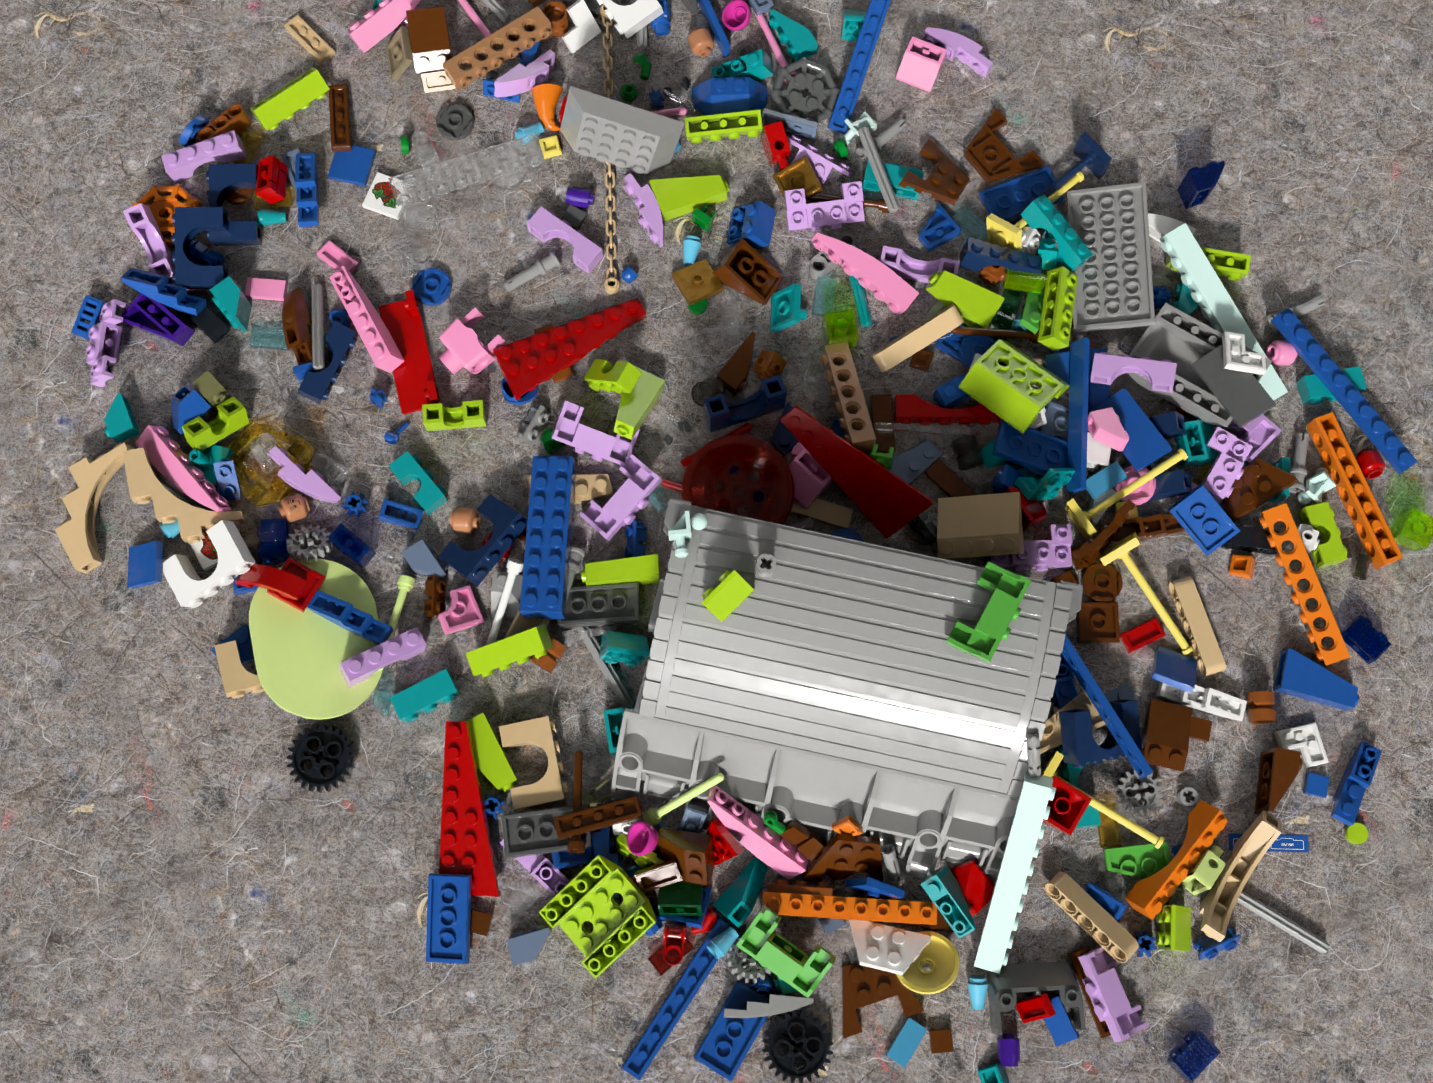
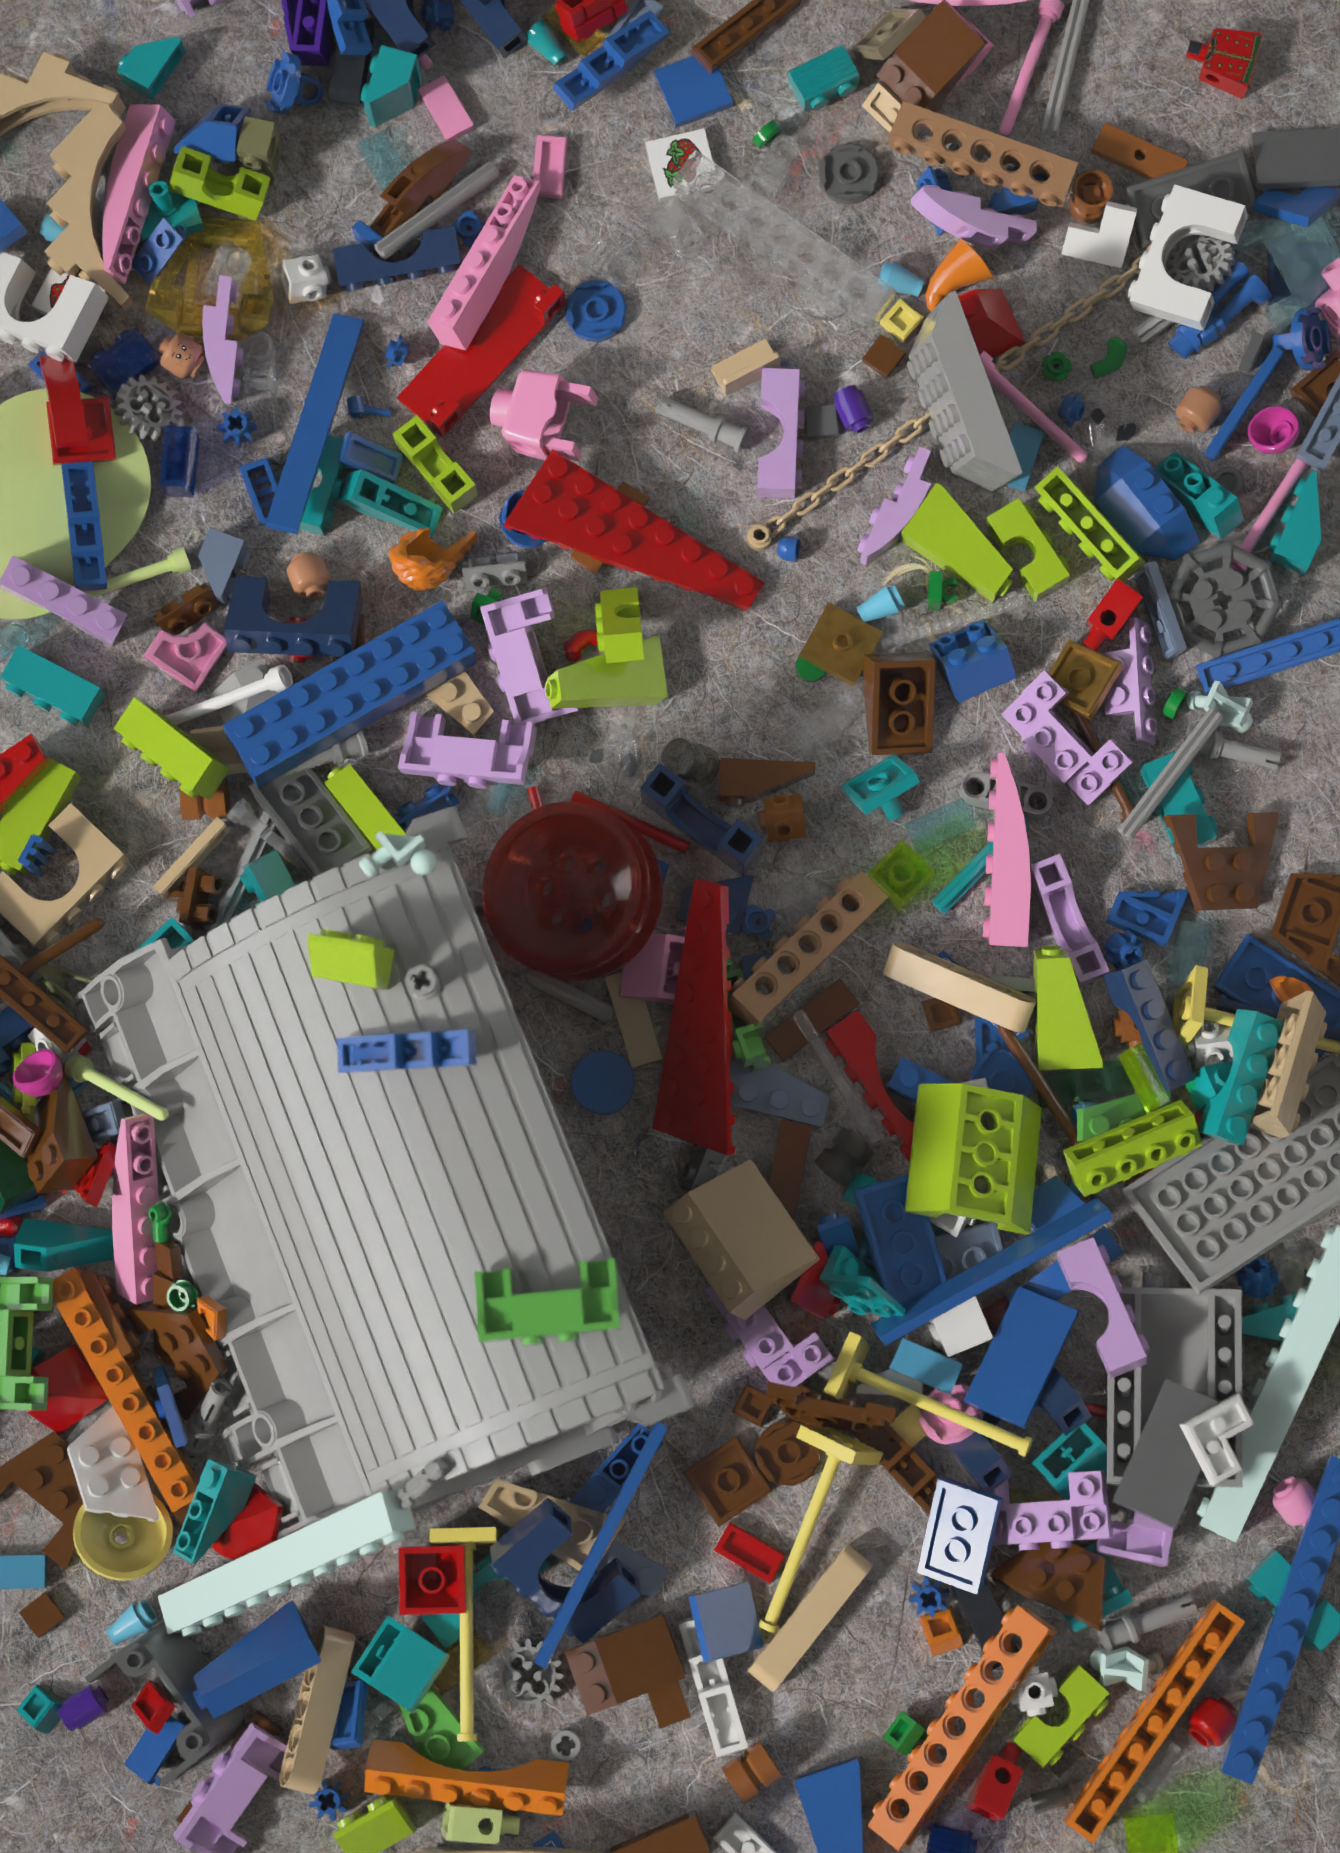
camera: 65 degrees right, 5 degrees up
bright pink slope [1088,407,1129,451] -> none
none -> blue tile [18,834,56,878]
none -> red slope [26,1344,109,1435]
none -> tan tile [153,817,230,899]
none -> green plate [166,1279,198,1311]
none -> reddish brown hips [169,866,223,930]
none -> blue slope [193,1600,322,1719]
none -> blue tile [266,51,324,115]
none -> blue tile [266,313,364,535]
none -> white brick [281,254,331,304]
none -> blue tile [337,432,404,484]
none -> blue slope [337,1030,477,1073]
none -> teal slope [338,469,443,536]
none -> teal slope [351,1616,450,1714]
none -> orange hair [388,528,477,591]
none -> red arm [563,630,598,661]
none -> tan panel [711,338,781,396]
none -> blue plate [741,904,776,939]
none -> teal brick [788,44,859,112]
none -> reddish brown tile [862,335,906,379]
none -> green tile [882,1710,928,1756]
none -> blue gear [909,1575,950,1618]
none -> red torso [964,1741,1023,1822]
none -> lime arch [985,498,1071,603]
none -> blue gear [1103,929,1144,969]
none -> tan slope [1249,990,1327,1138]
none -> orange tile [1269,976,1313,1004]

